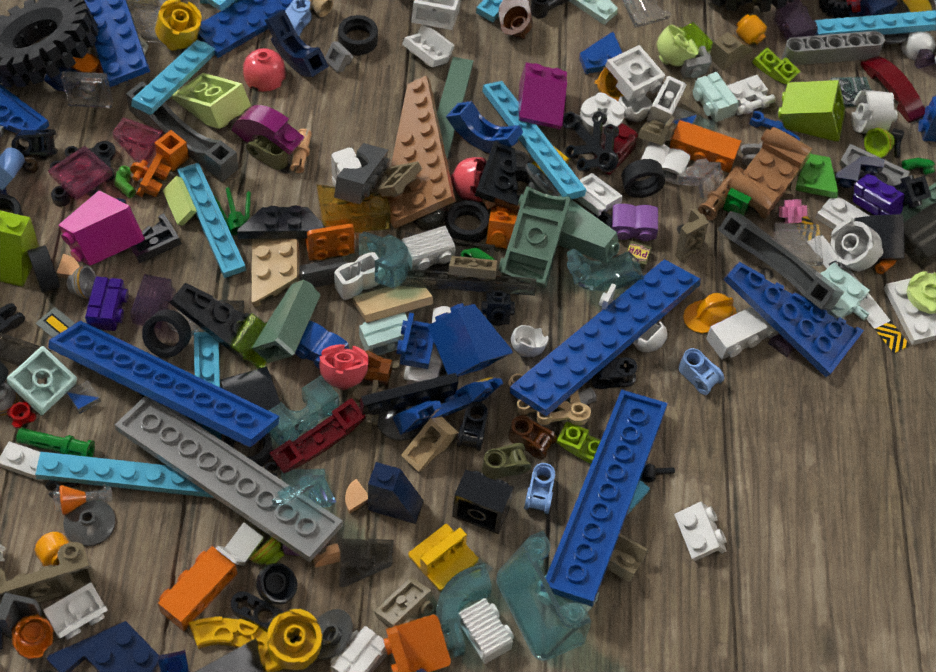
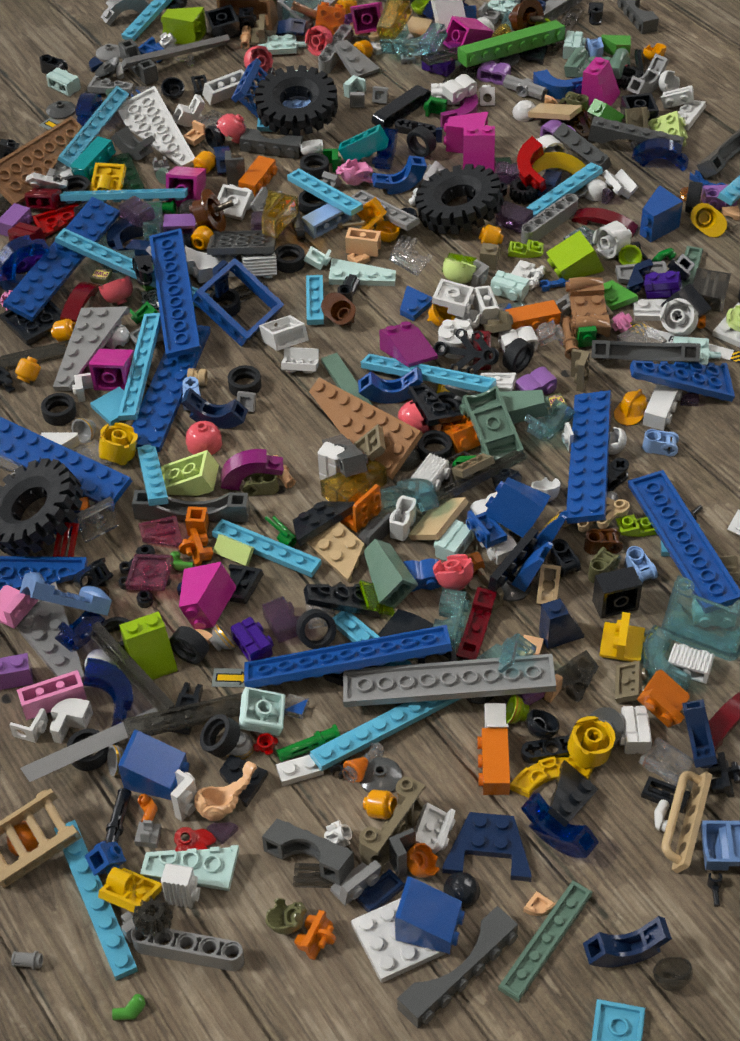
camera: 30 degrees left, 10 degrees down
none -> red tile [53,522,79,557]

